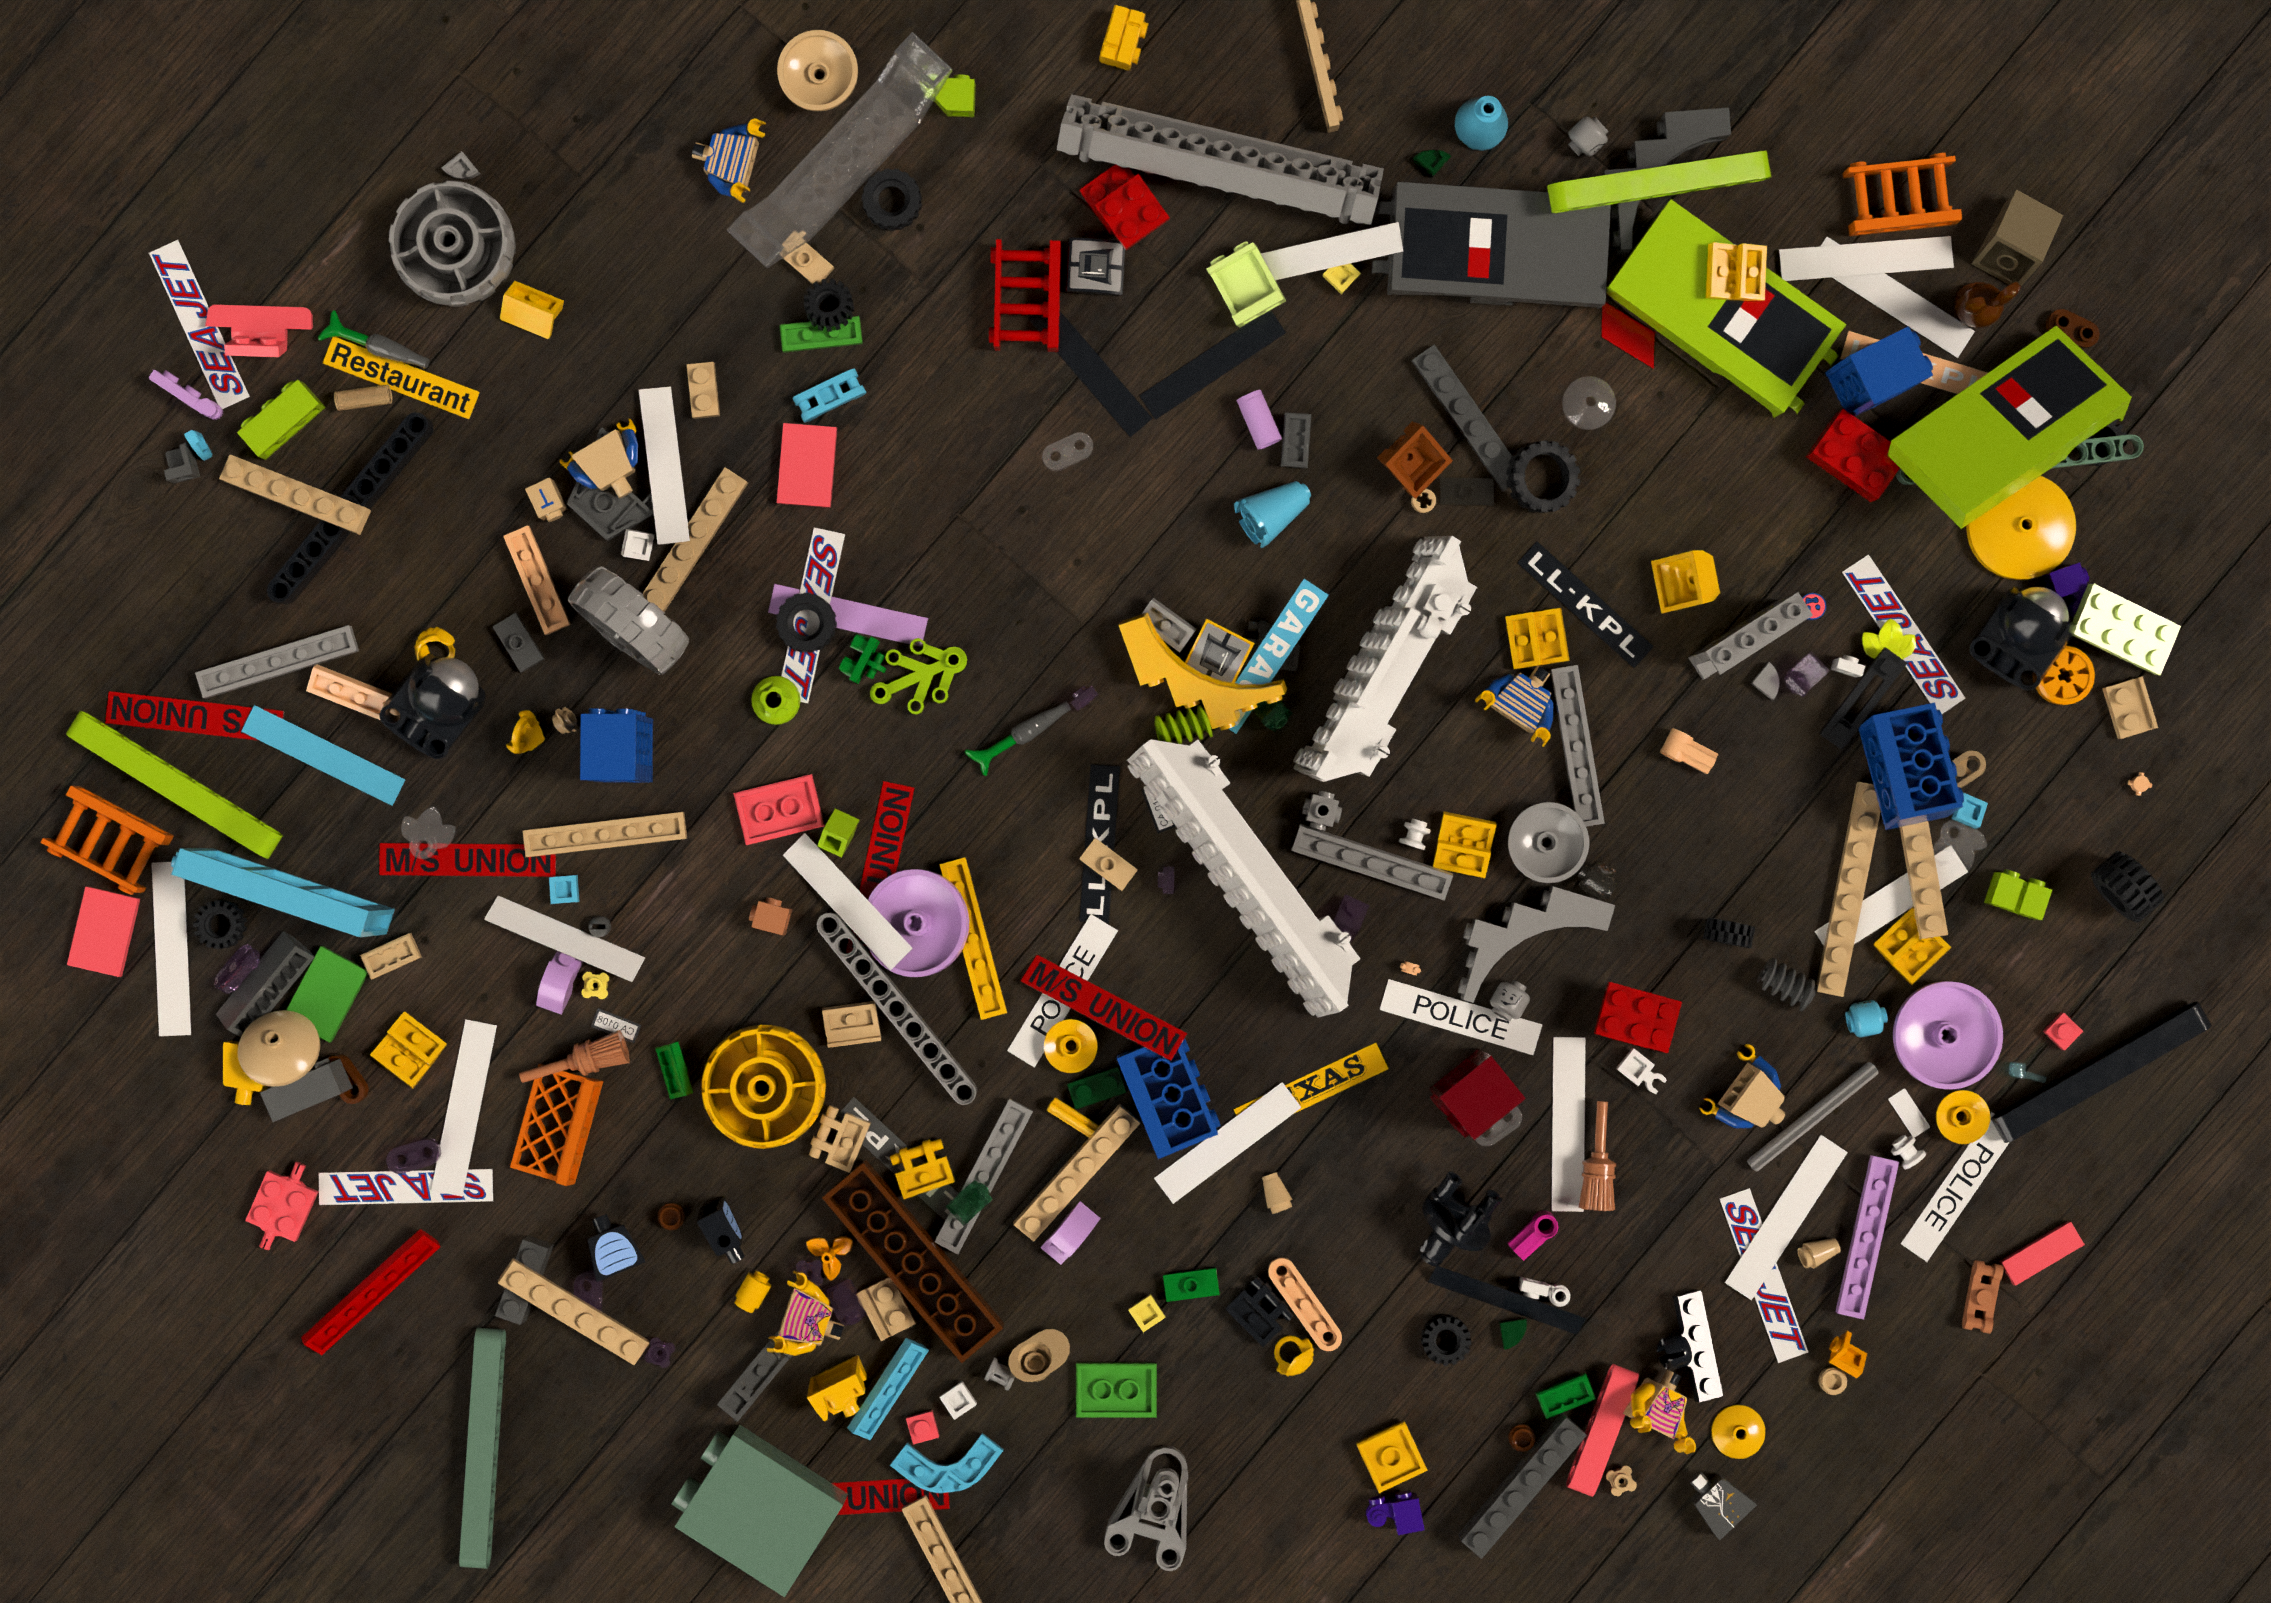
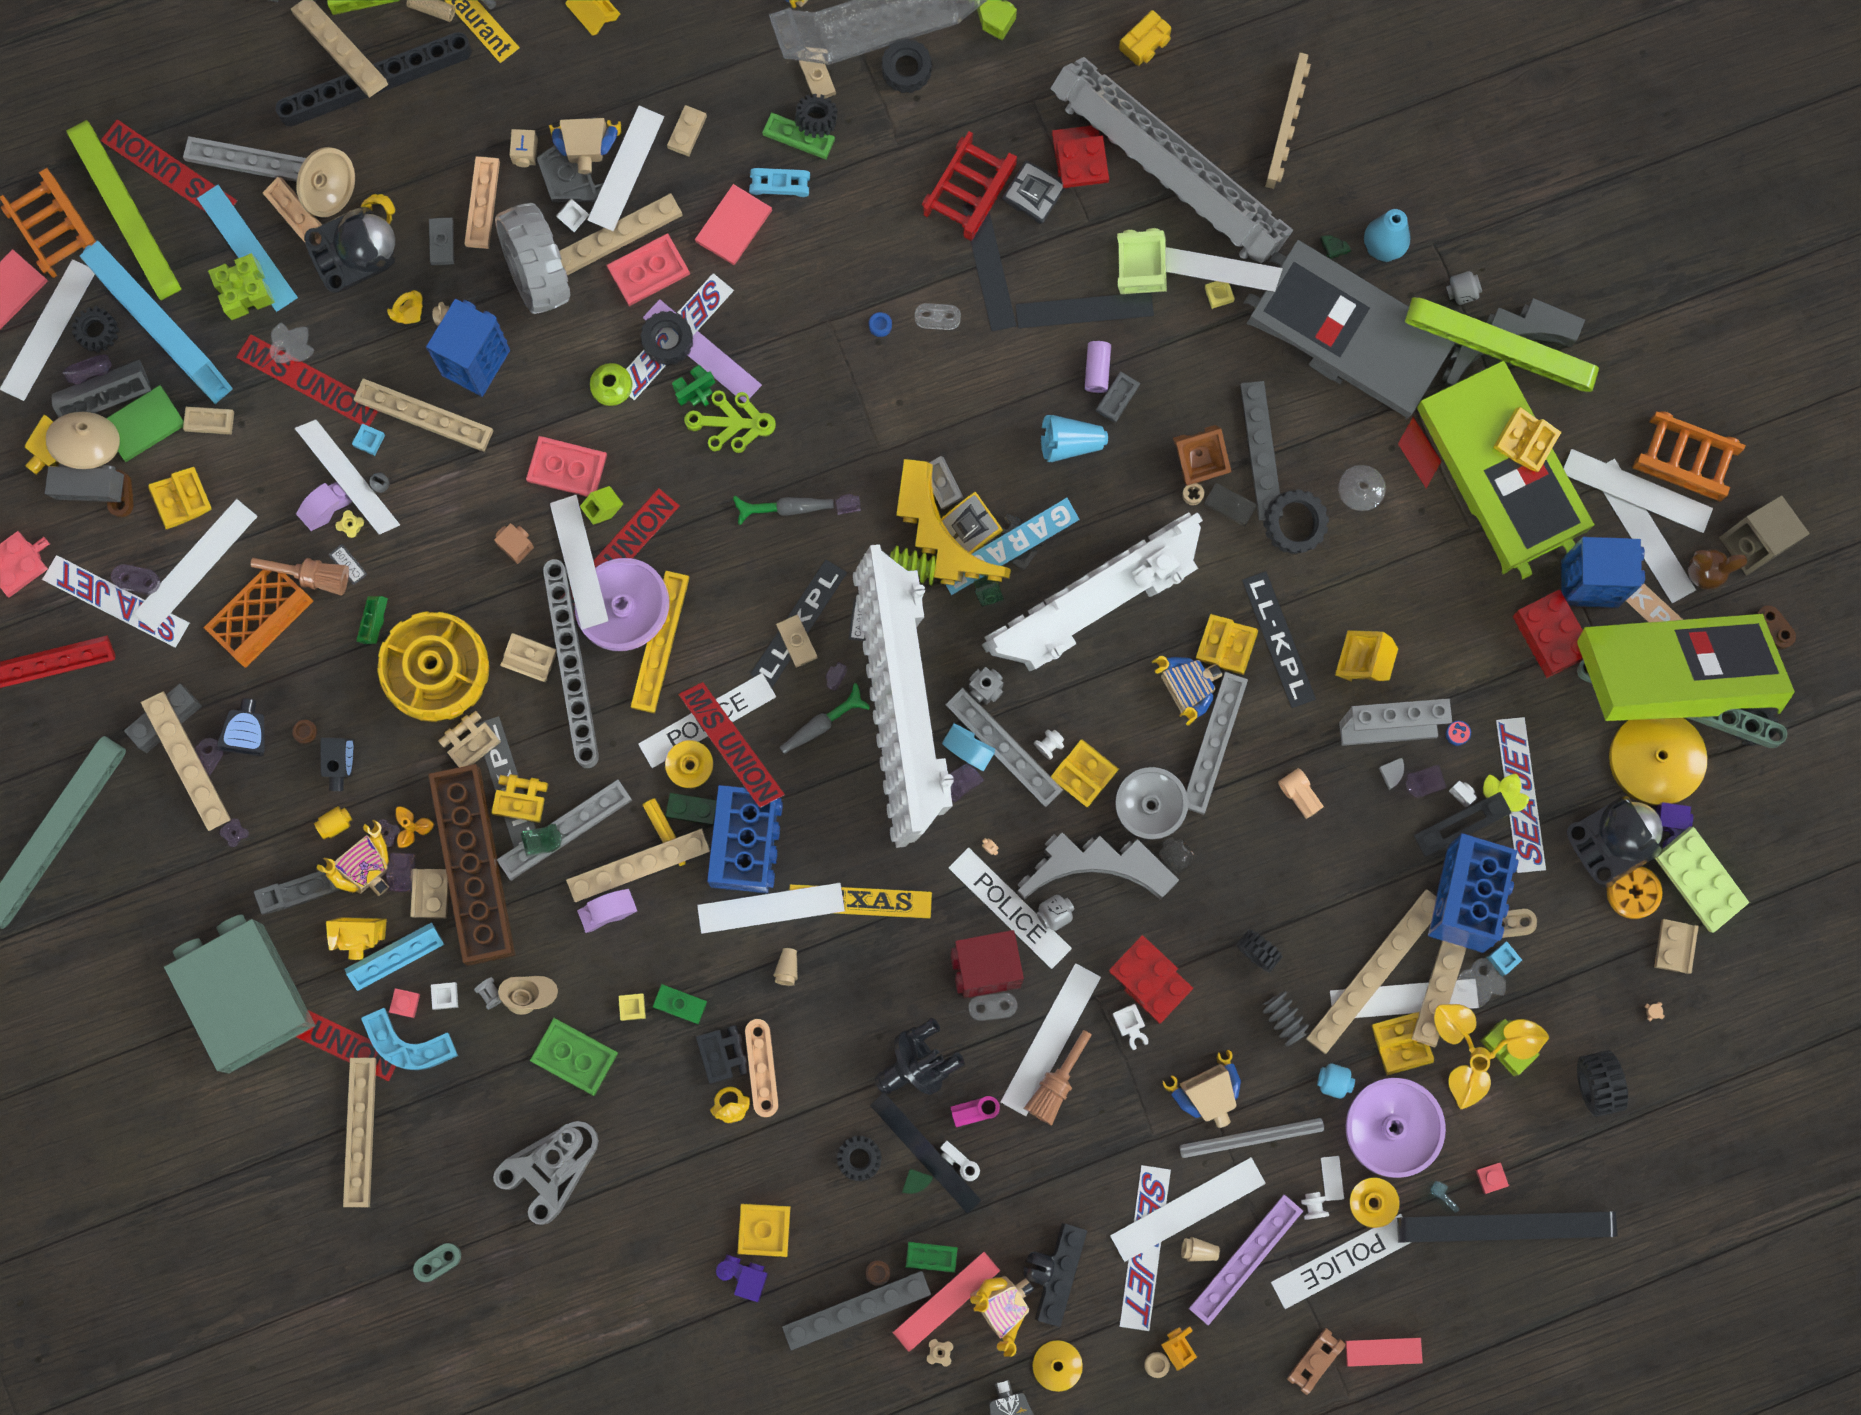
camera: 30 degrees right, 10 degrees down
none -> lime brick [208,253,275,320]
none -> tan dish [296,147,355,217]
none -> coral tile [607,233,690,306]
none -> dark grey piece [779,683,870,755]
none -> blue tile [869,312,892,337]
none -> medium azure slope [942,723,995,771]
none -> yellow plant [1434,1004,1549,1109]

